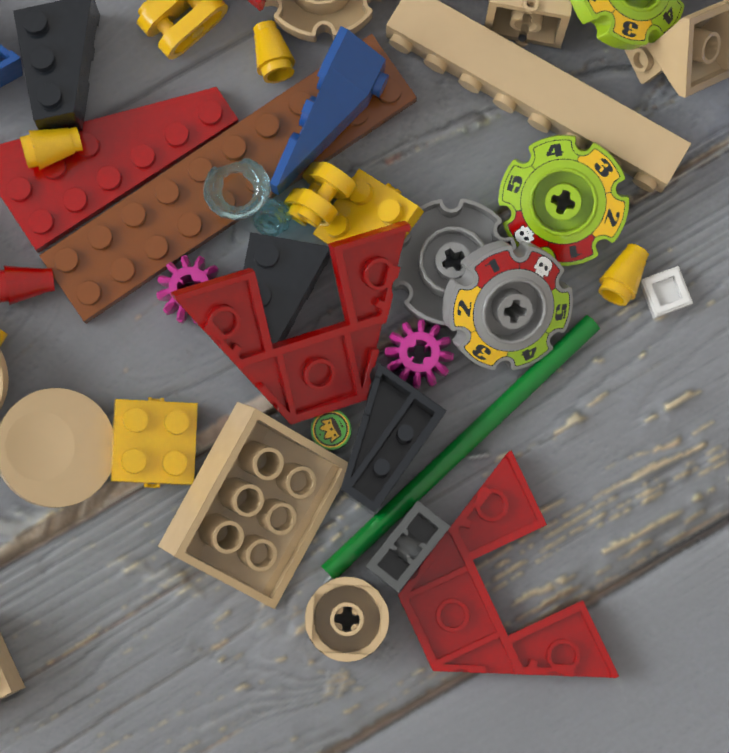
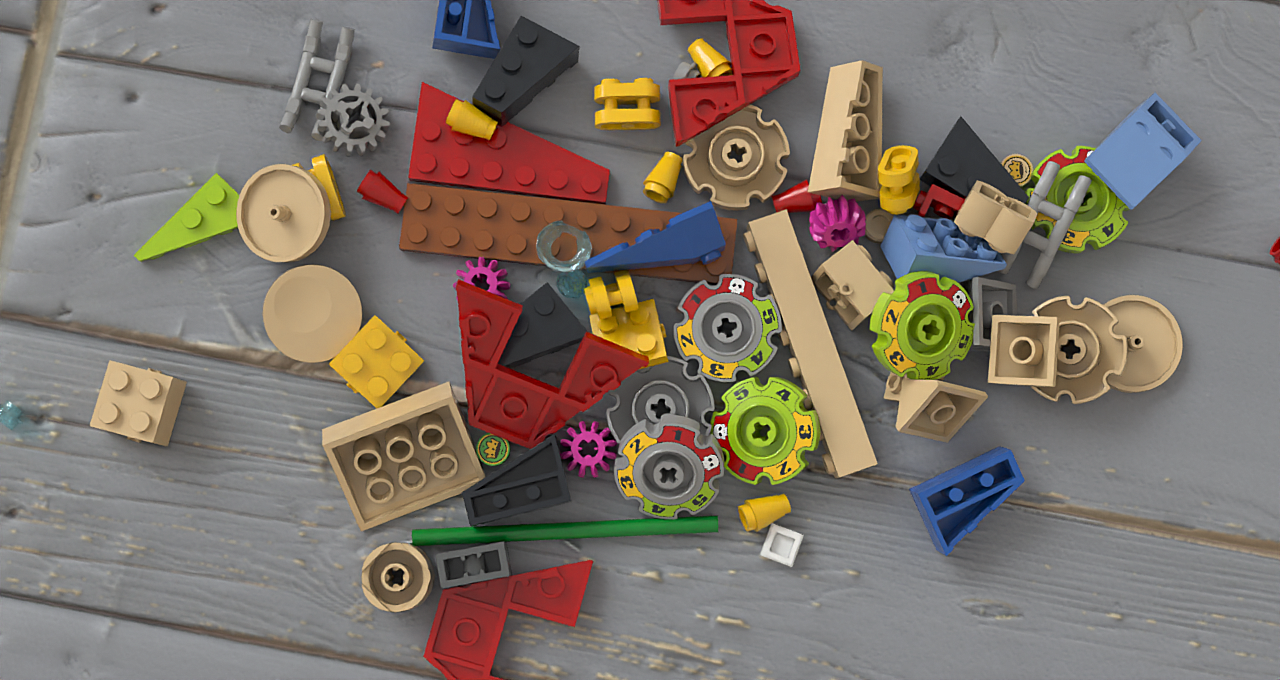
camera: 40 degrees right, 0 degrees up
none -> piece [674,274,782,382]

